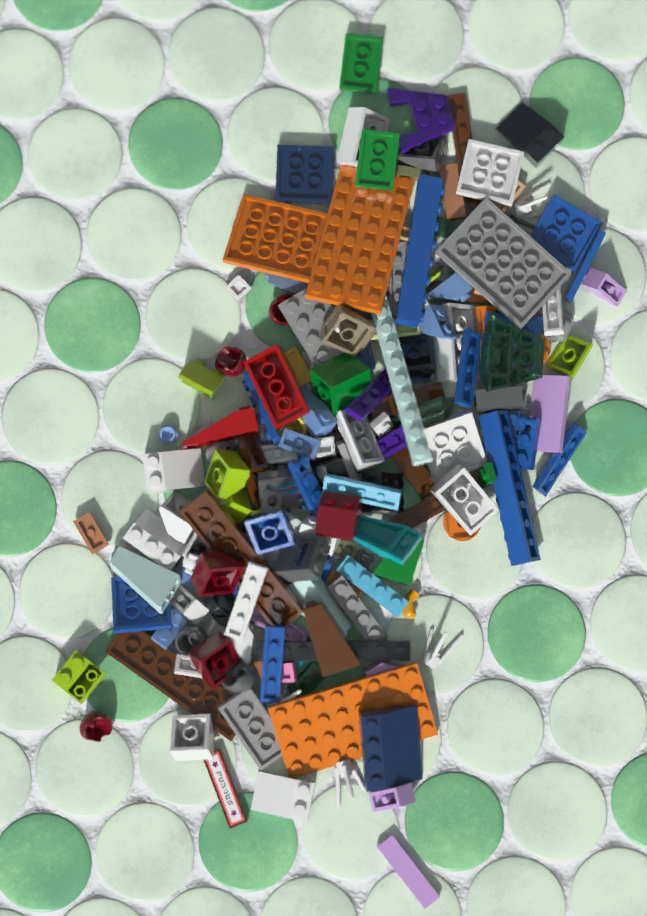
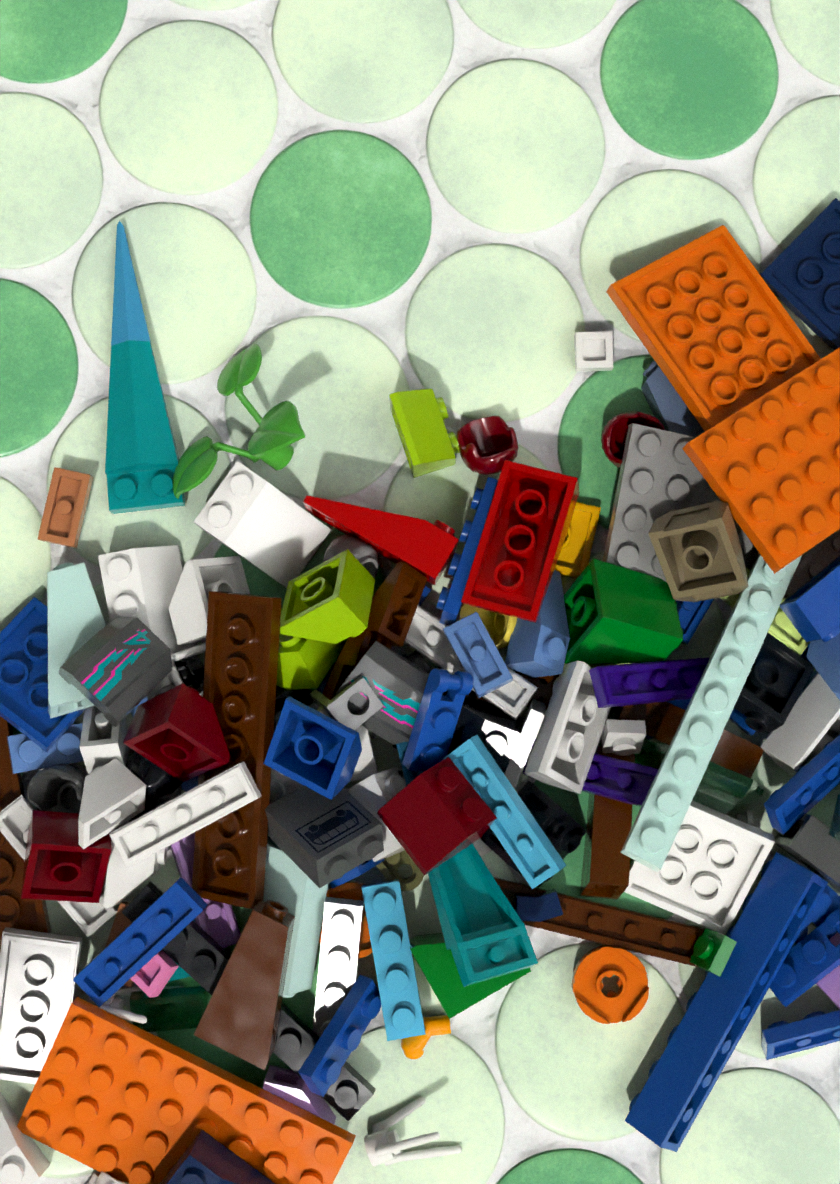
camera: 35 degrees right, 0 degrees up
light blue plate [158,425,178,444] -> none
dark grey hair [222,662,255,693] -> none
dark grey plate [354,549,375,570] -> none
white slope [429,464,499,536] -> none
none -> dark grey slope [59,617,172,727]
none -> white slope [78,758,146,849]
none -> teal plate [105,221,185,514]
none -> bright green plant [173,343,305,499]
none -> blue plate [298,975,381,1097]
none -> dark blue piece [515,889,563,922]

